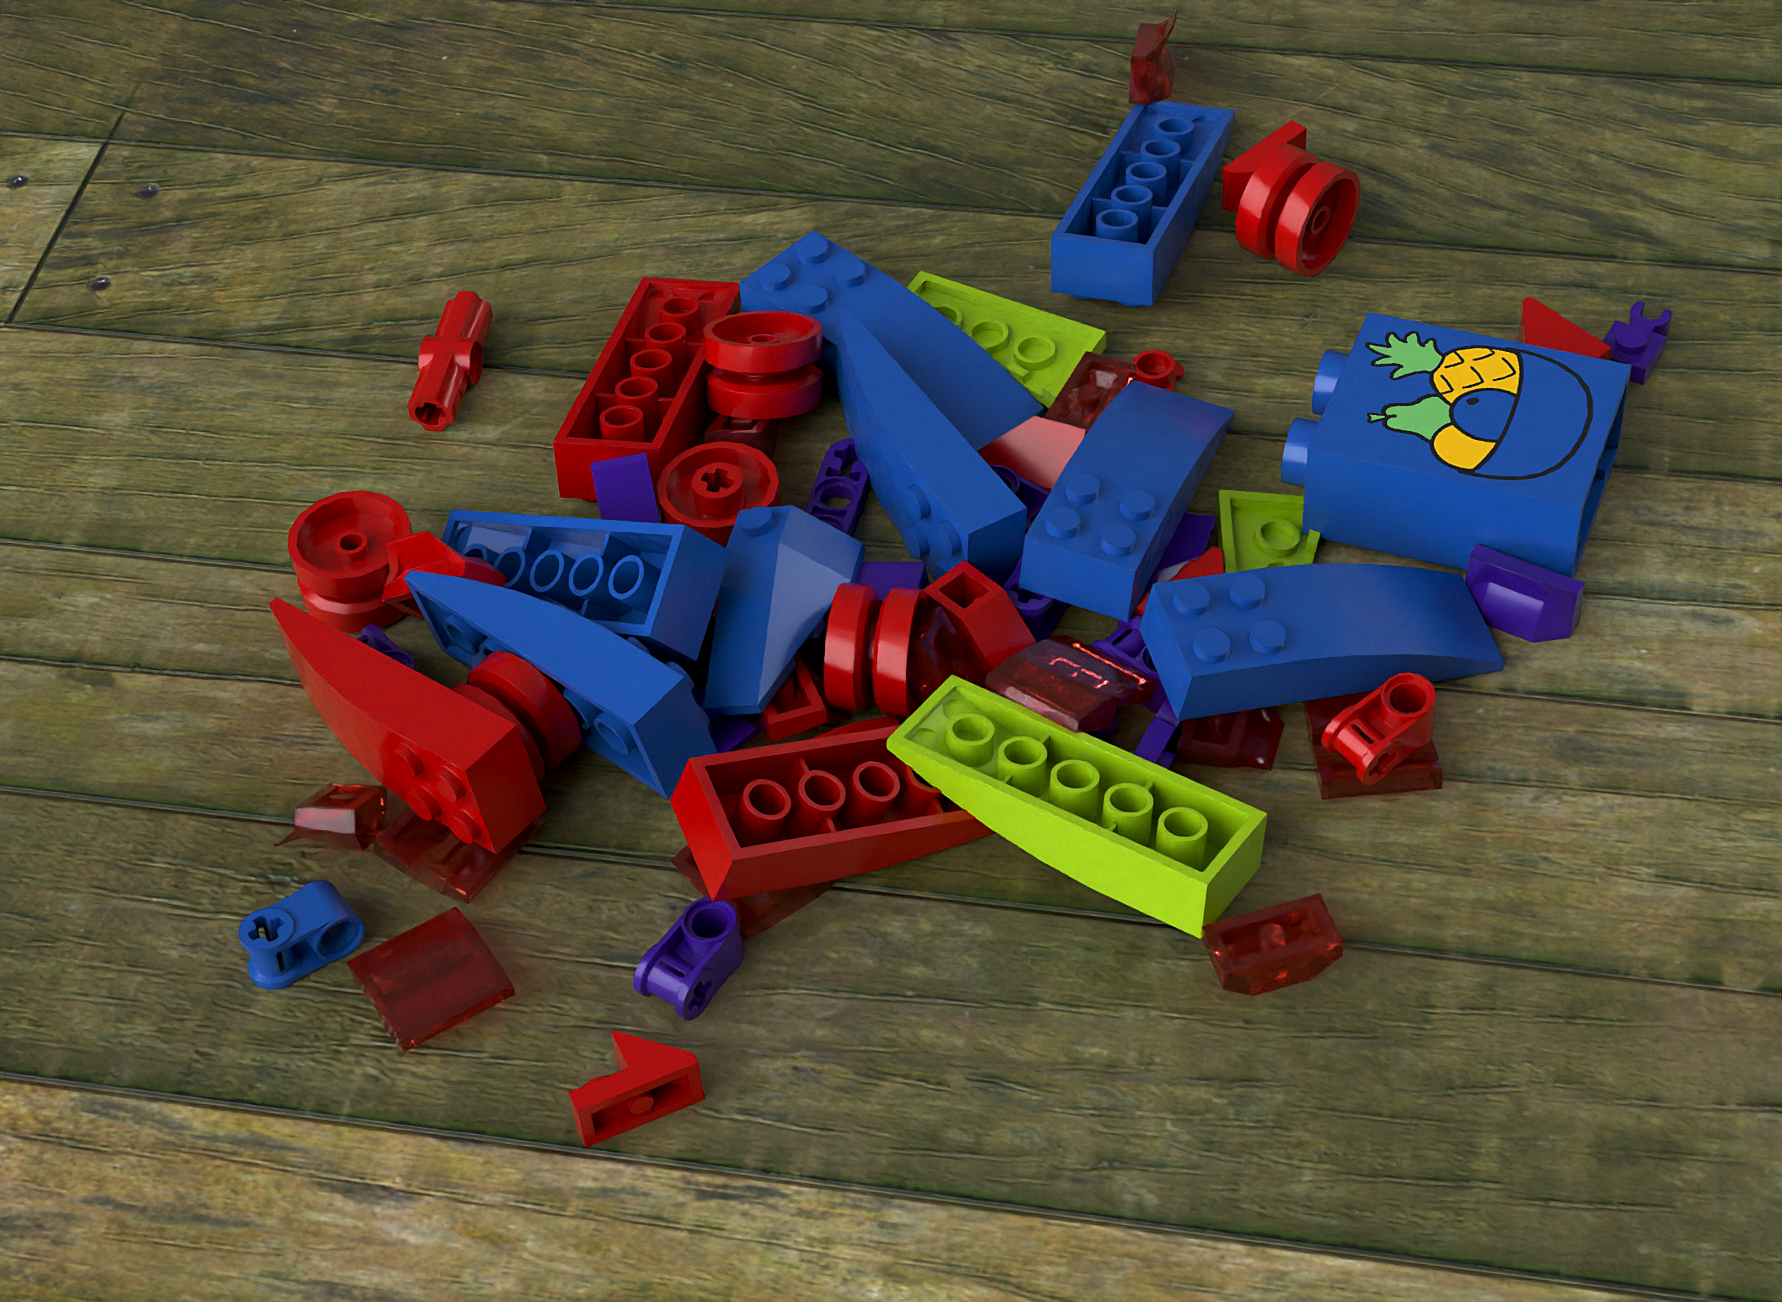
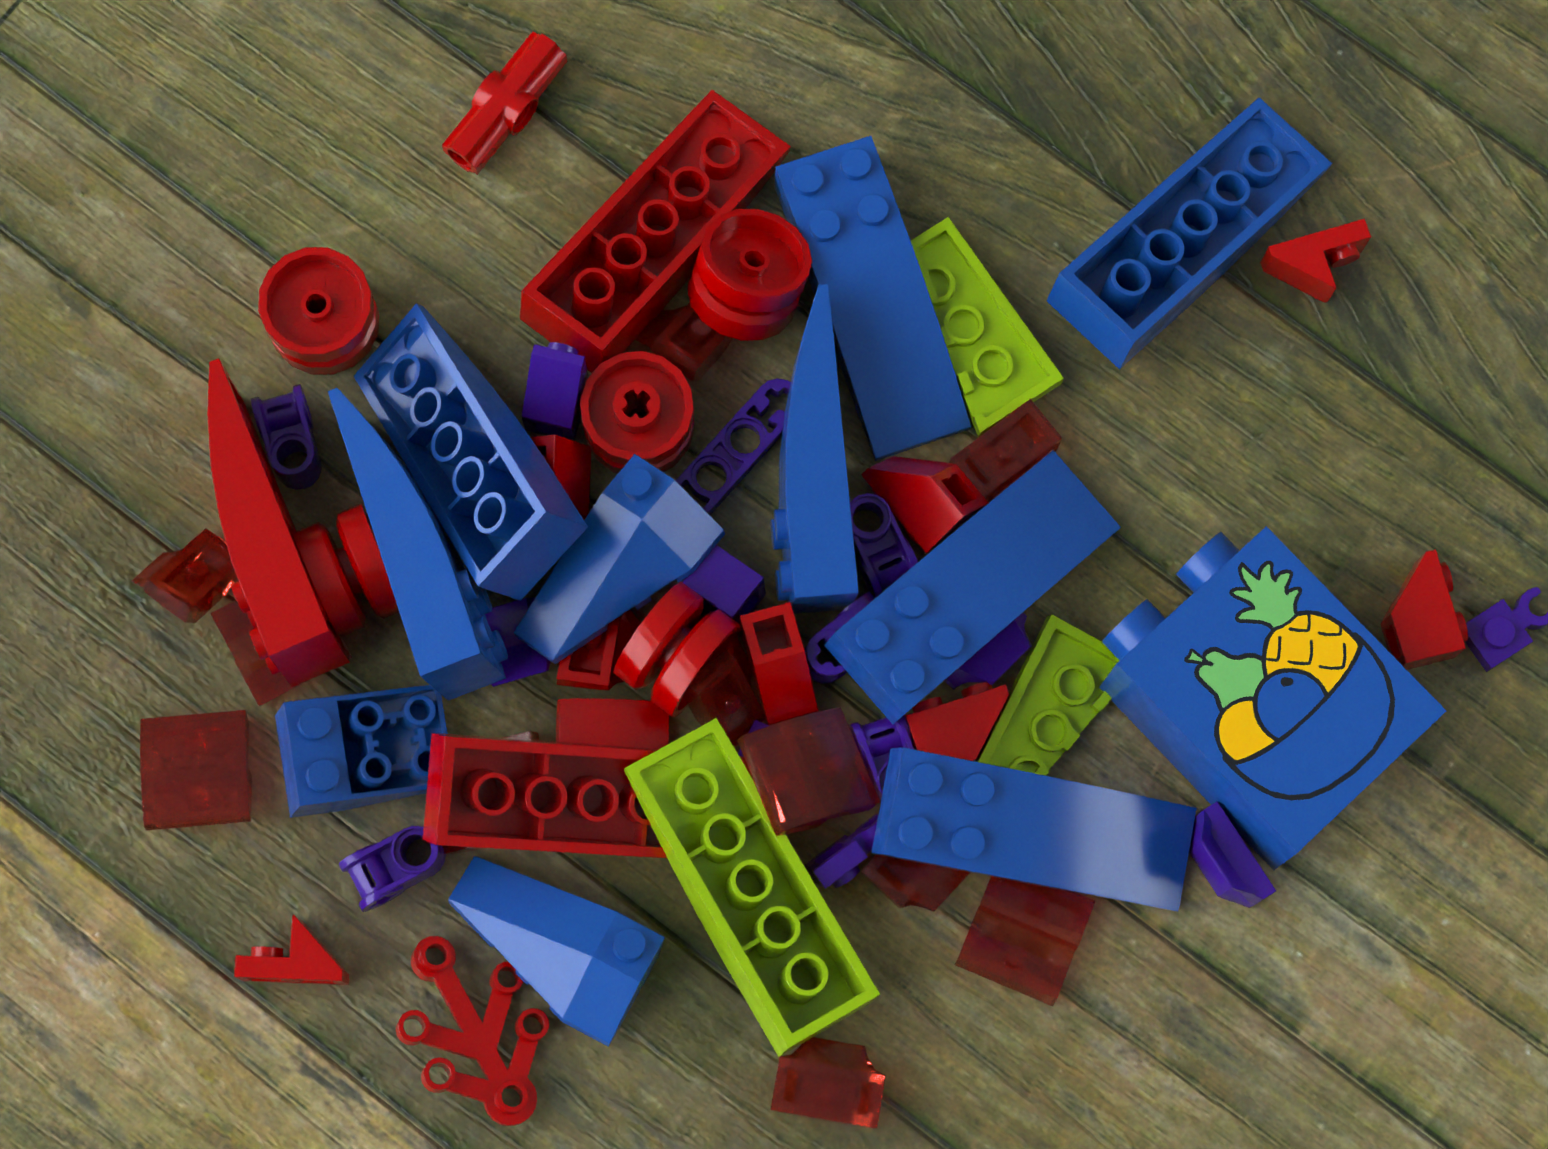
camera: 20 degrees right, 30 degrees up
blue piece [238,880,365,990] -> none
red slope [382,530,506,621] -> none
red plate [1123,350,1184,392] -> none
clear red slope [1129,9,1178,105] -> none
red wheel [1236,143,1361,278] -> none
red piece [1321,673,1436,786] -> none
none -> blue slope [275,685,448,818]
none -> red plant [396,936,549,1126]
none -> blue wedge [448,856,665,1047]

